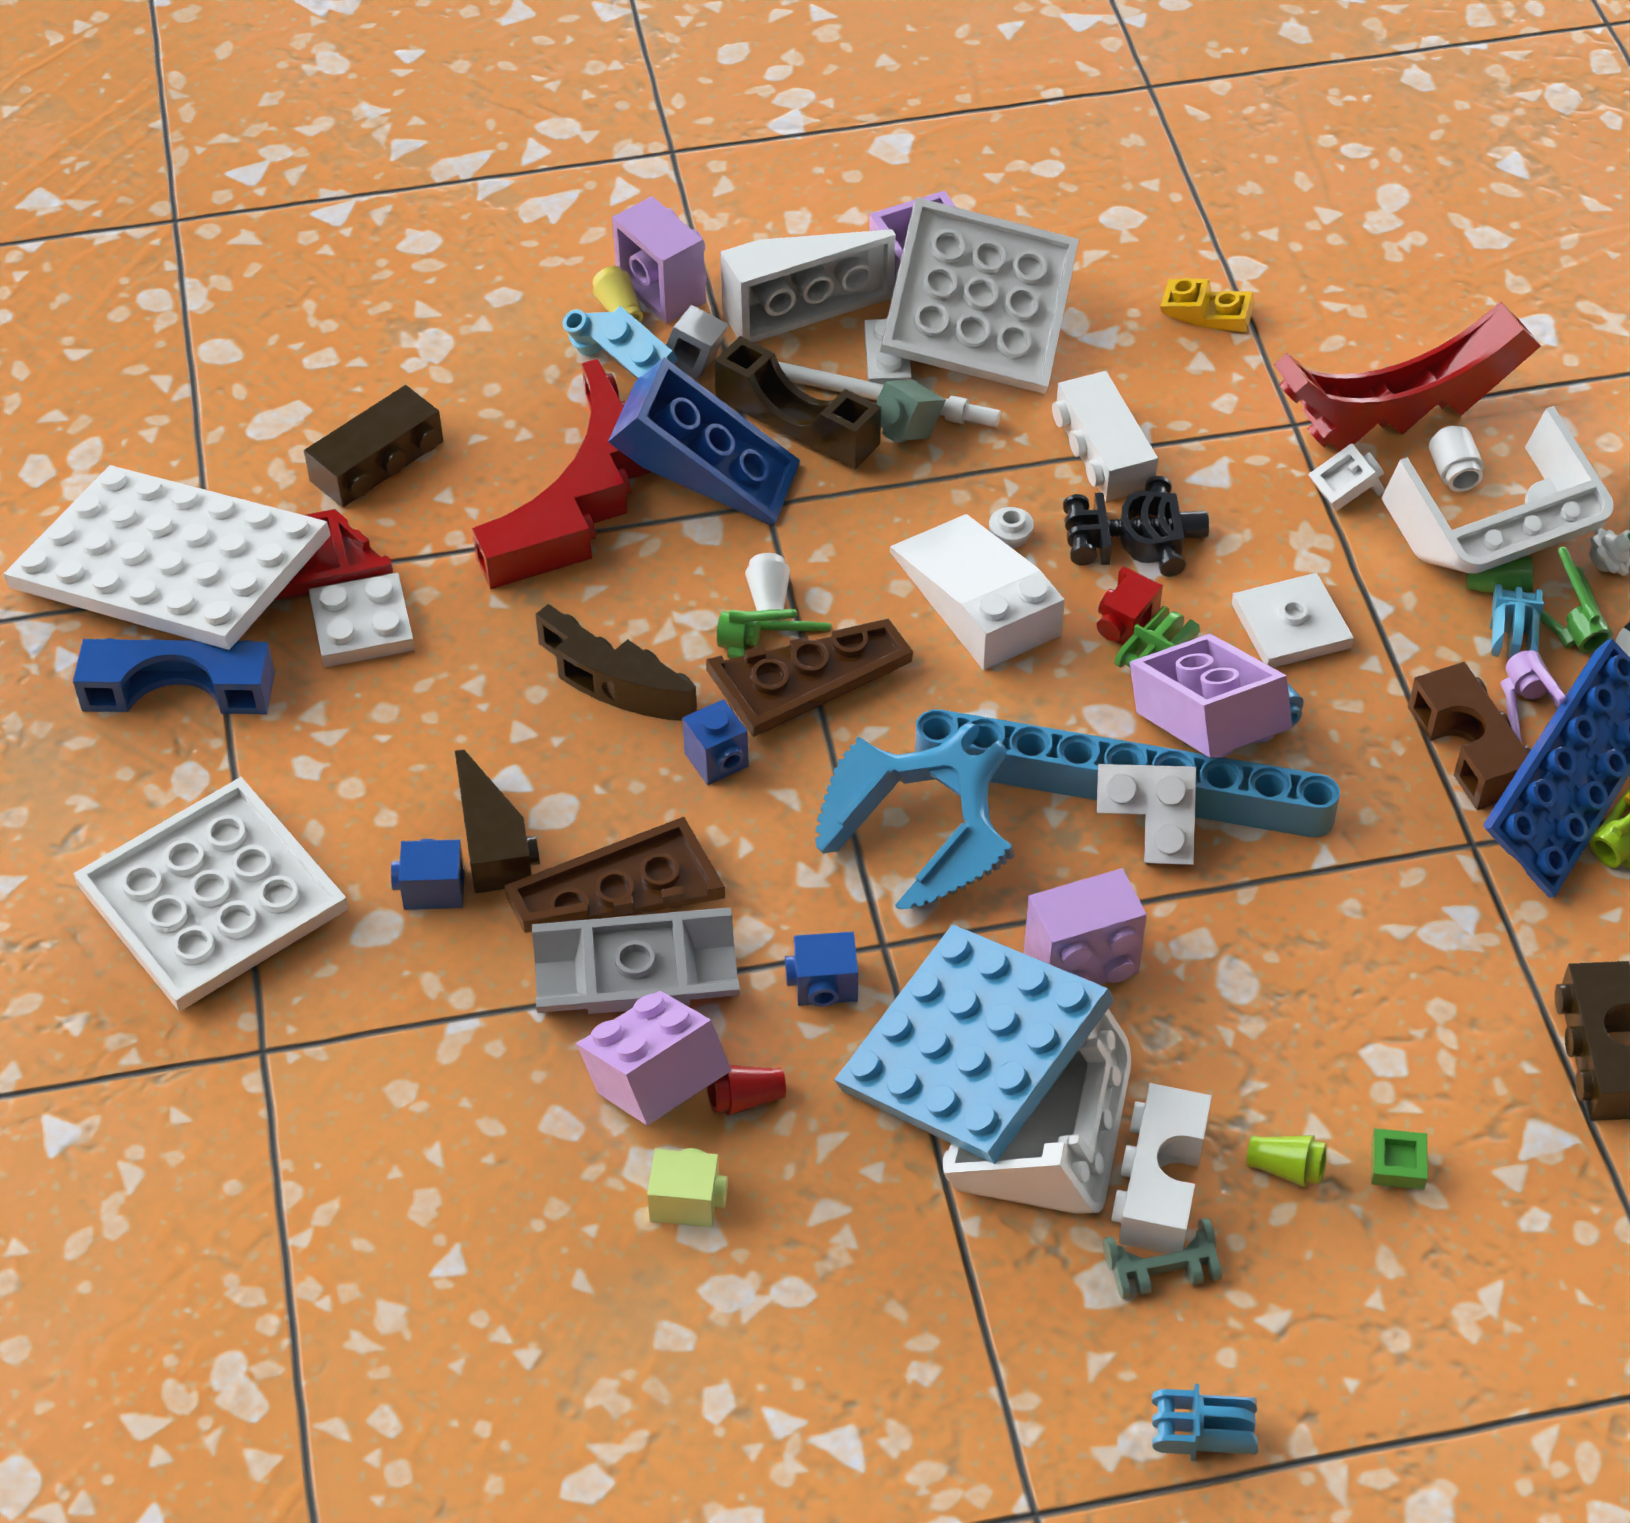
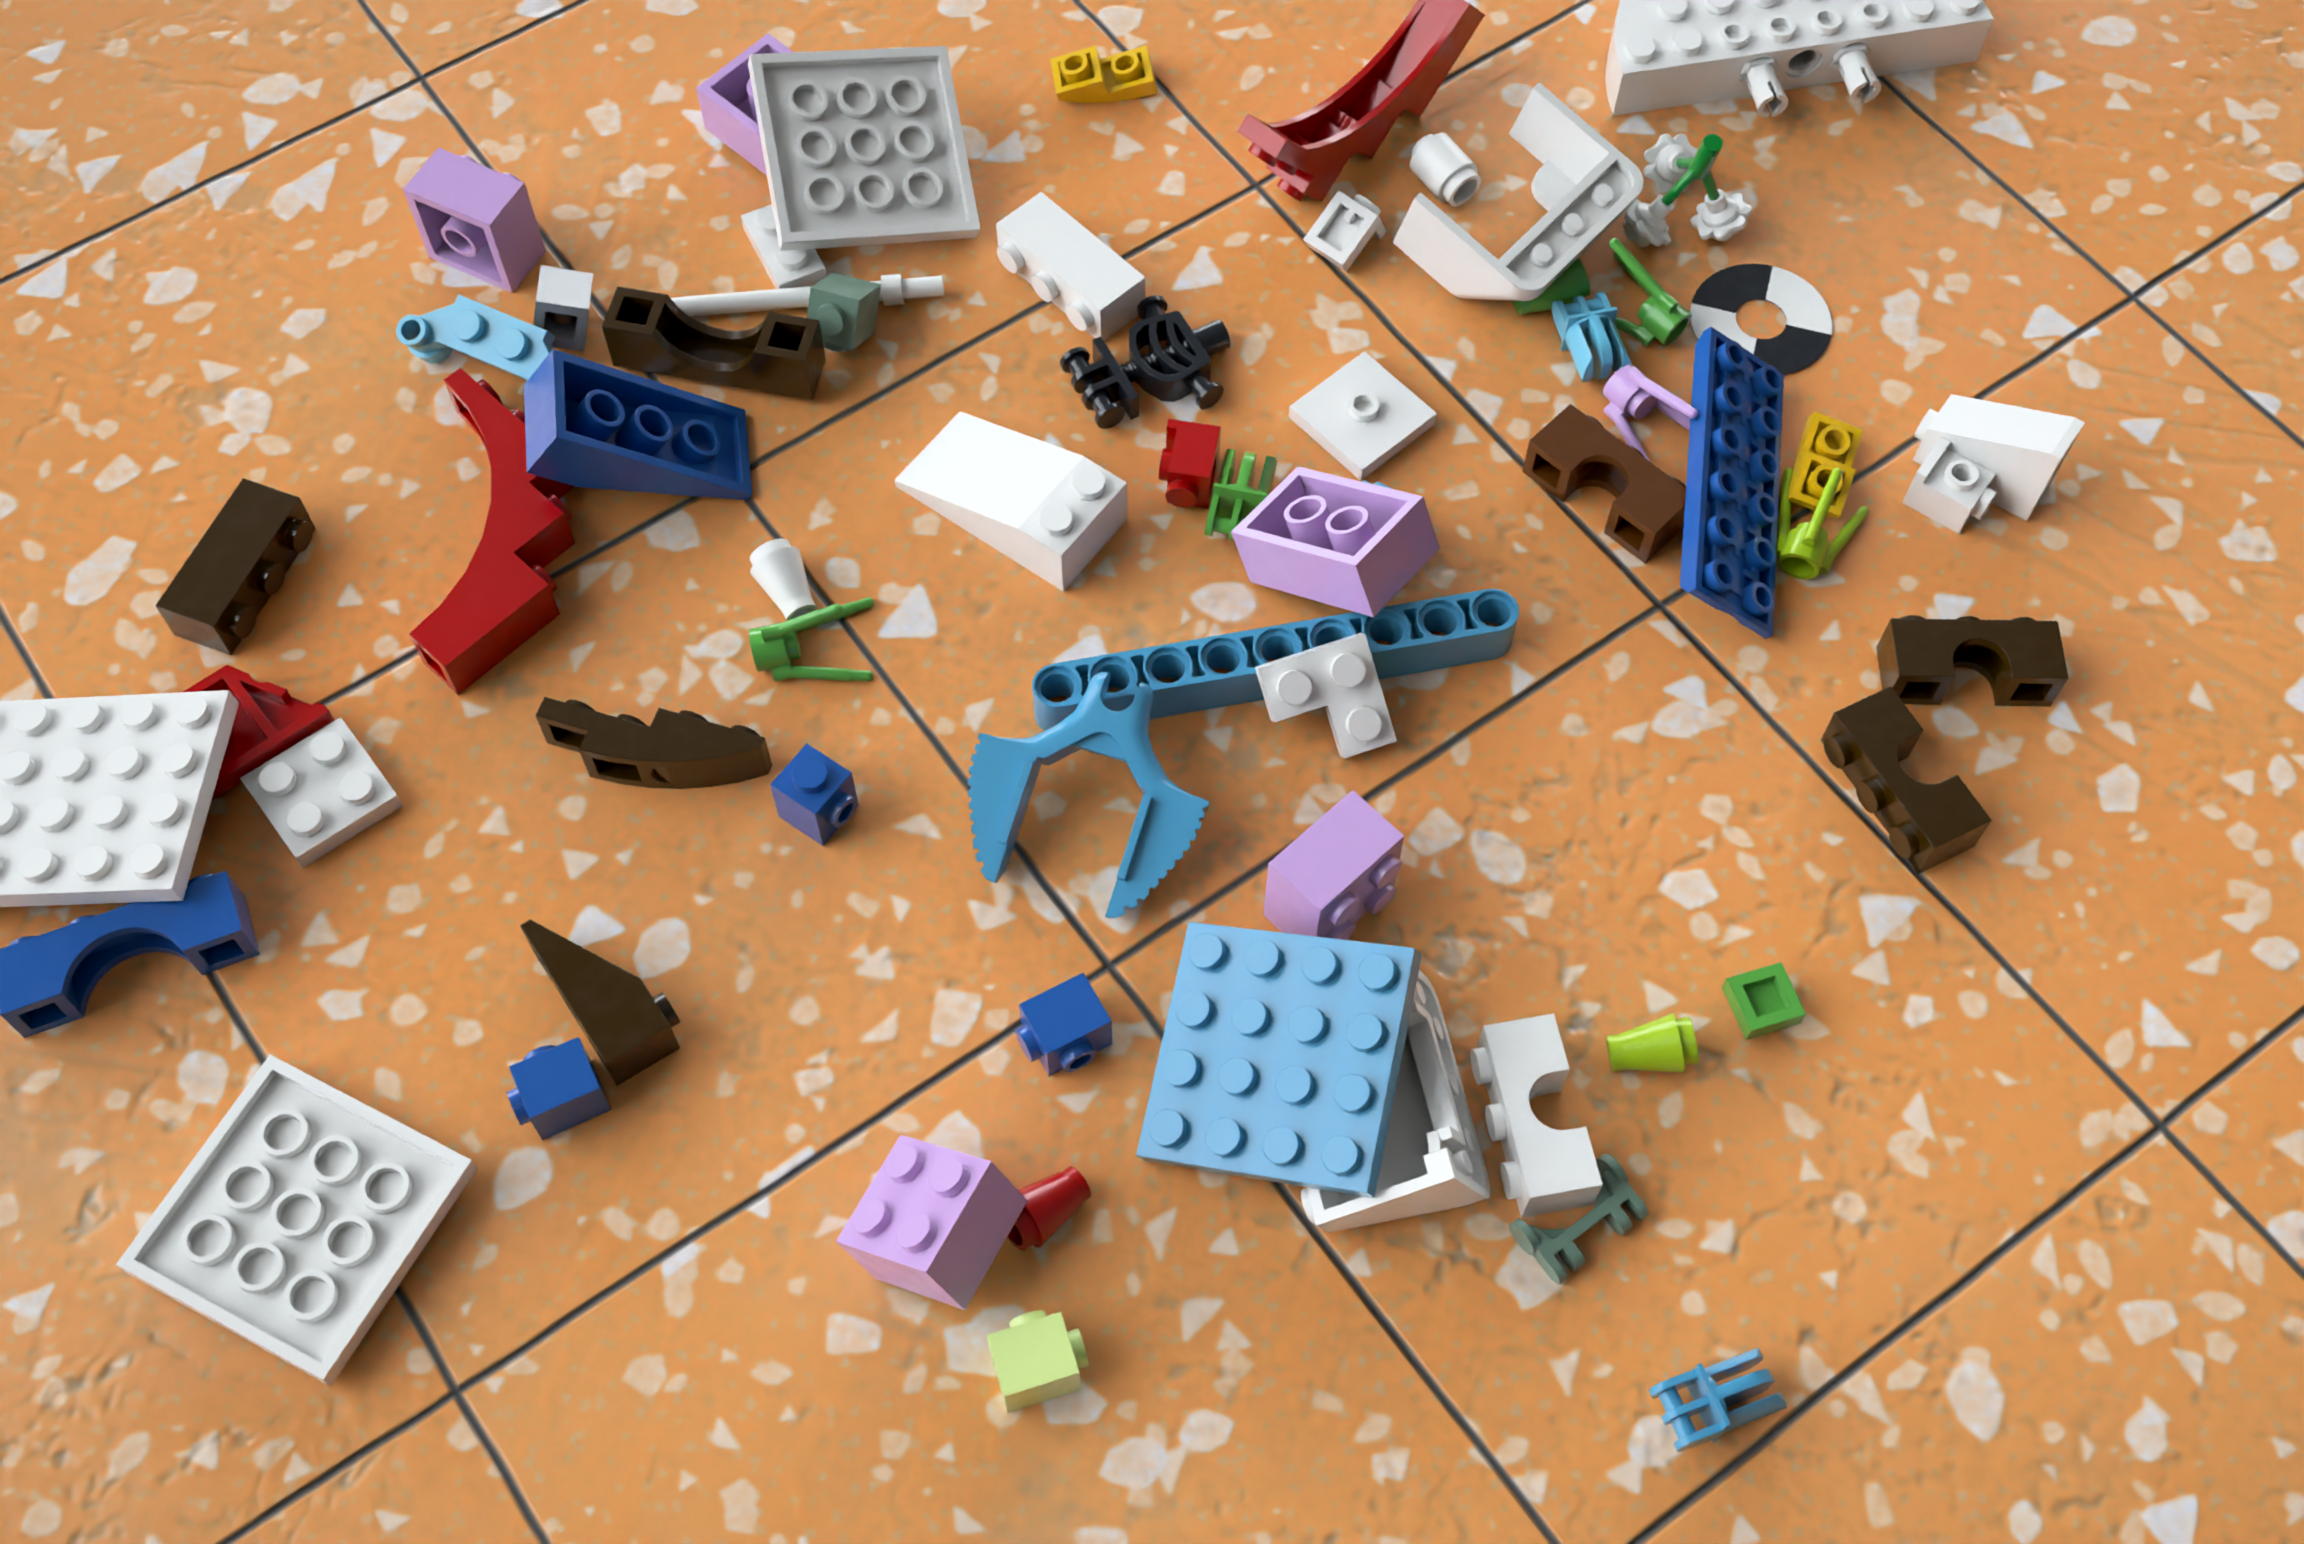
camera: 25 degrees left, 10 degrees up
reddish brown wing [504,817,725,933] -> none
light grey piece [532,907,740,1014] -> none
light yellow cone [592,266,643,322] -> none
reddish brown wing [706,618,913,737] -> none
white slope [720,229,896,343] -> none
white plate [989,507,1034,548] -> none

